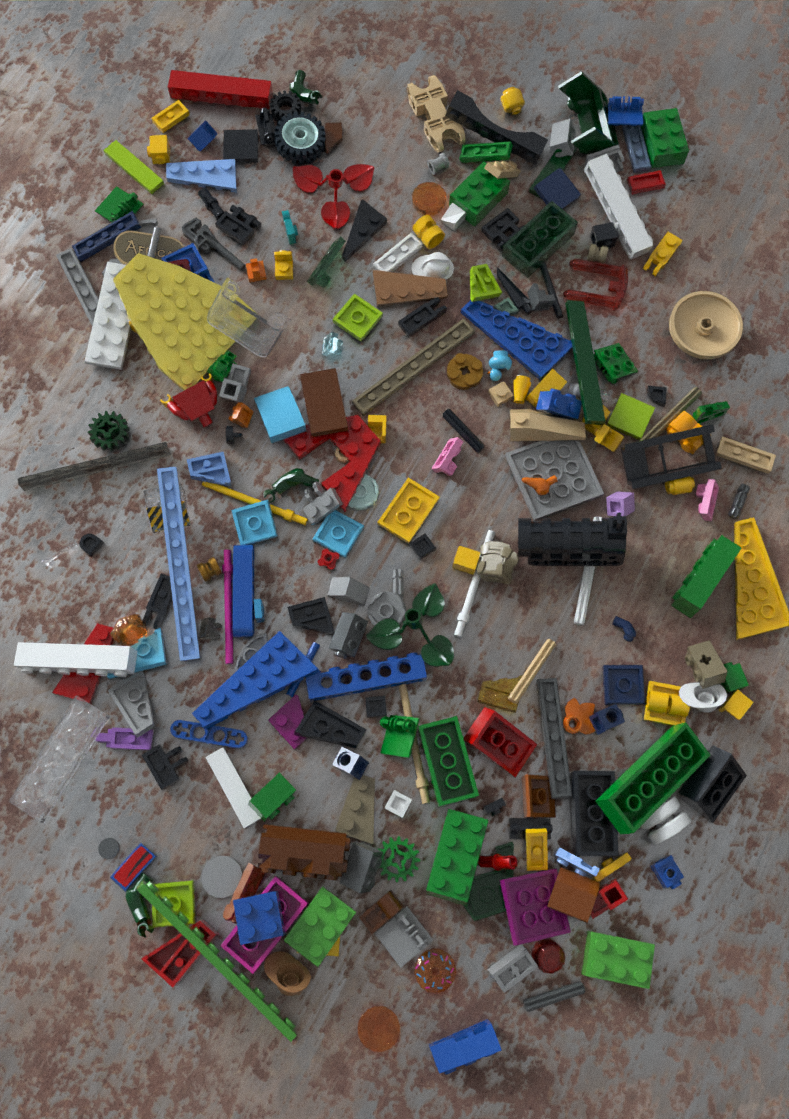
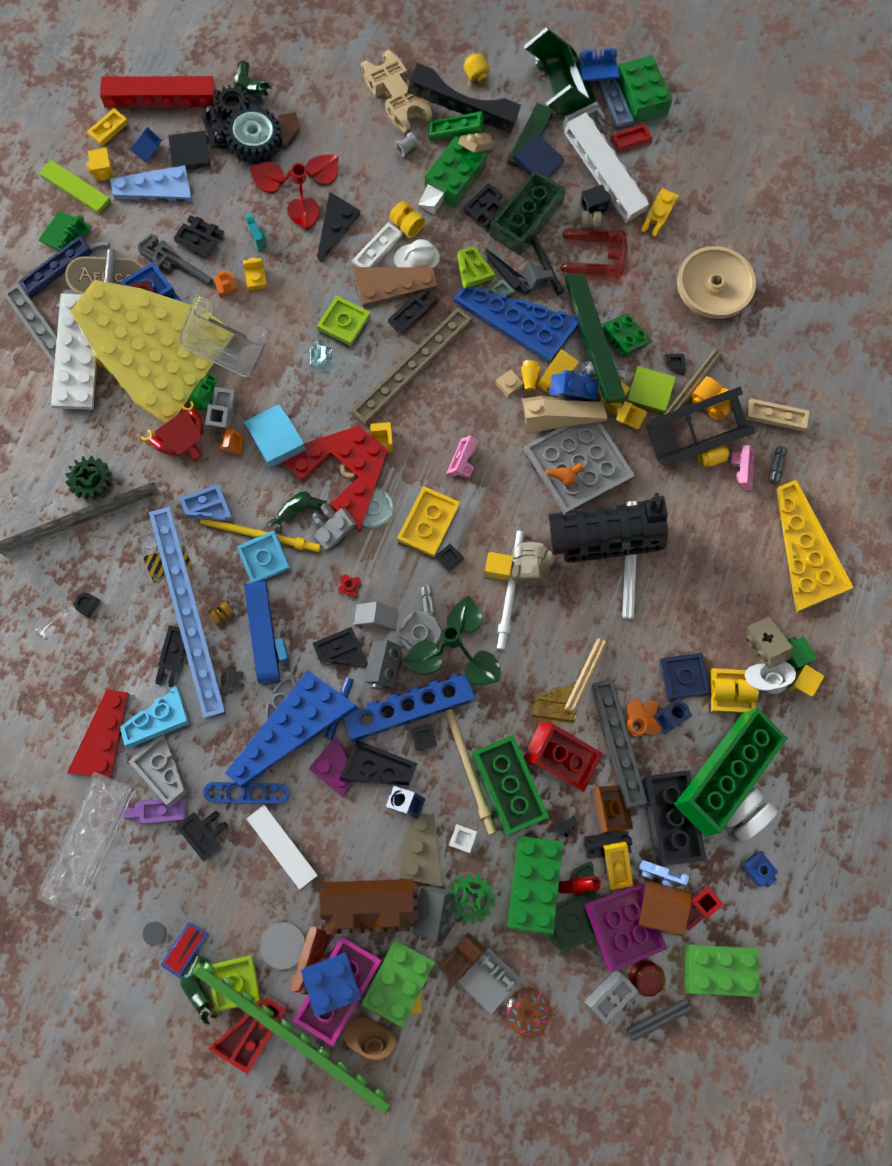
camera: 10 degrees left, 0 degrees up
white brick [14,642,137,677] -> none
clear orange hair [110,614,148,646] -> none
black pin [198,188,224,220] -> none
dark pink bar [222,550,233,664] -> none
black tile [226,426,243,444] -> none
green brick [248,772,296,822] -> none
reddish brown tile [300,368,348,437] -> none
clear green hinge [307,236,346,288] -> none
medium azure tile [312,510,364,559] -> none
clear orange tile [358,1006,400,1052] -> none
green hinge [380,715,420,758] -> none
clear orange tile [412,182,446,215] -> none
blue wedge [429,1019,502,1075] -> none
black axle [443,409,485,453] -> none
pearl gold plate [447,353,483,390] -> none
medium azure animal [487,350,512,381] -> none
light grey hinge [549,119,576,157] -> none
yellow plate [591,852,632,882] -> none
lavender panel [606,491,635,516] -> none
dark blue arm [612,616,637,642] -> none
green brick [671,535,741,619] -> none
black slope [678,746,747,823] -> none
green wing [692,401,730,424] -> none

